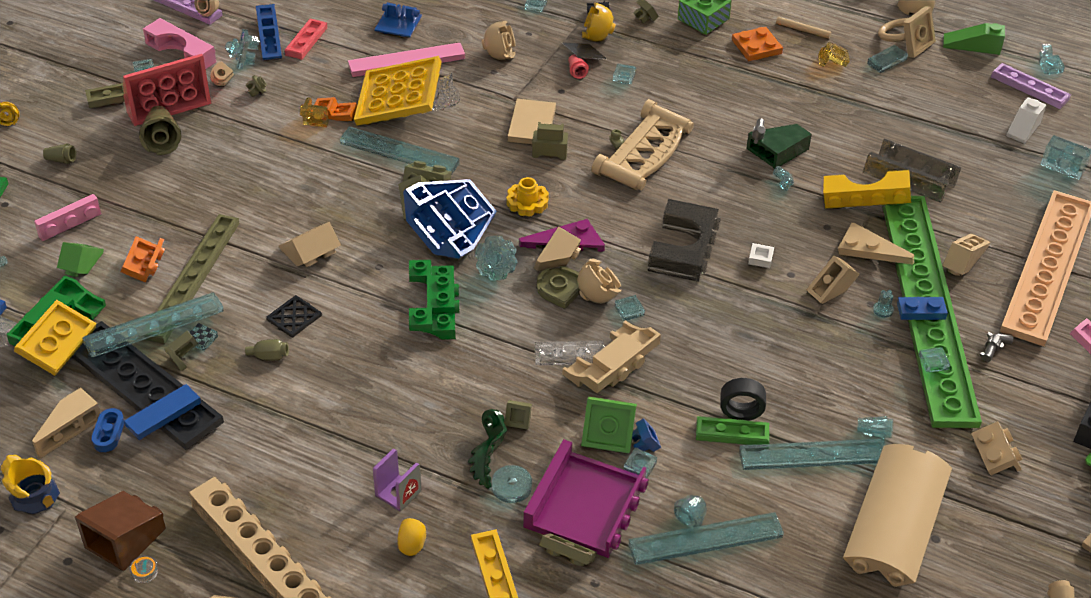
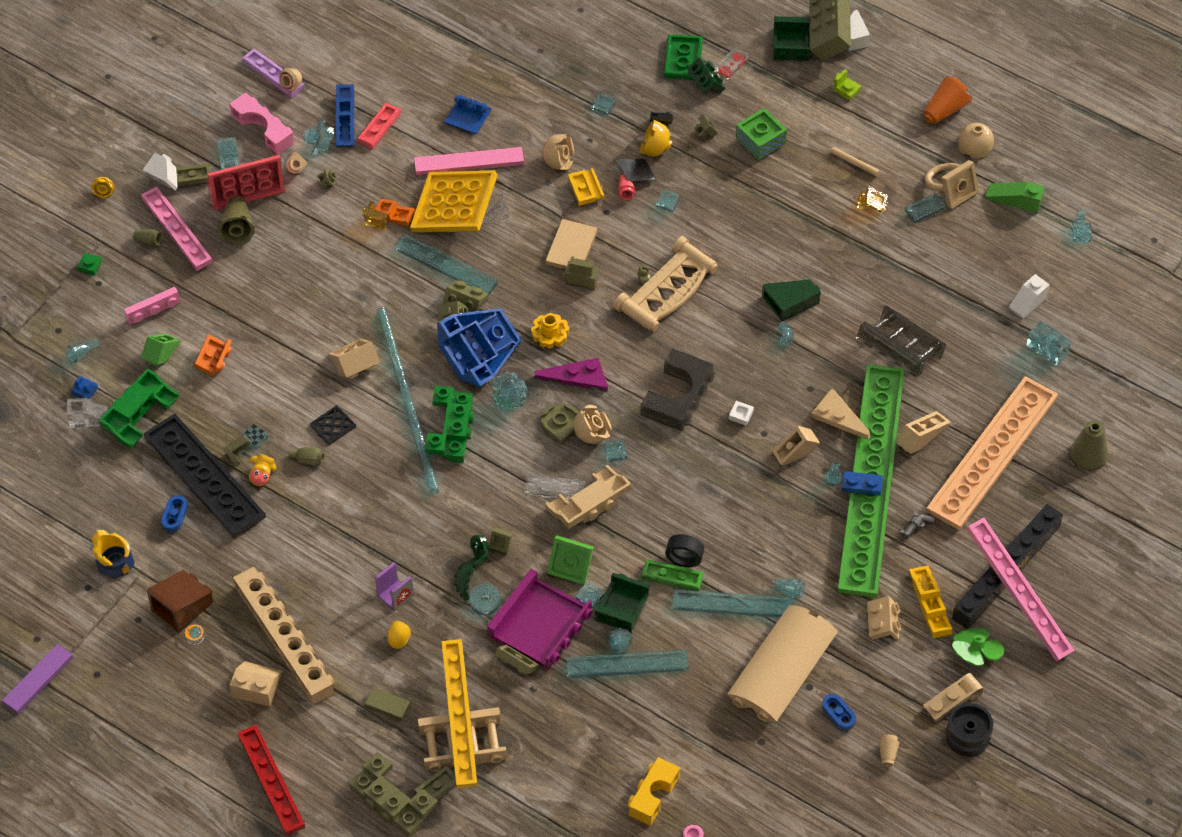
camera: 10 degrees right, 10 degrees up
yellow tile [14,300,97,376] -> none
tan slope [32,388,100,459] -> none
clear light blue tile [82,292,224,357] -> none
blue tile [124,384,201,440] -> none
olive tile [142,214,240,344] -> none
tan slope [534,227,581,271] -> none
blue tile [632,418,661,452] -> none
orange plate [732,27,783,62] -> none
flat silver piece [752,118,766,144] -> none
yellow arch [823,170,911,209] -> none
clear light blue tile [919,347,950,372] -> none
lavender tile [991,63,1071,109] -> none
none -> bright pink plate [141,187,213,271]
none -> white slope [143,153,177,190]
none -> animal [249,454,276,486]
none -> clear light blue piece [377,308,440,494]
none -> yellow plate [568,168,604,206]
none -> dark green panel [595,573,650,633]
none -> blue plate [822,694,856,731]
none -> yellow slope [909,566,952,638]

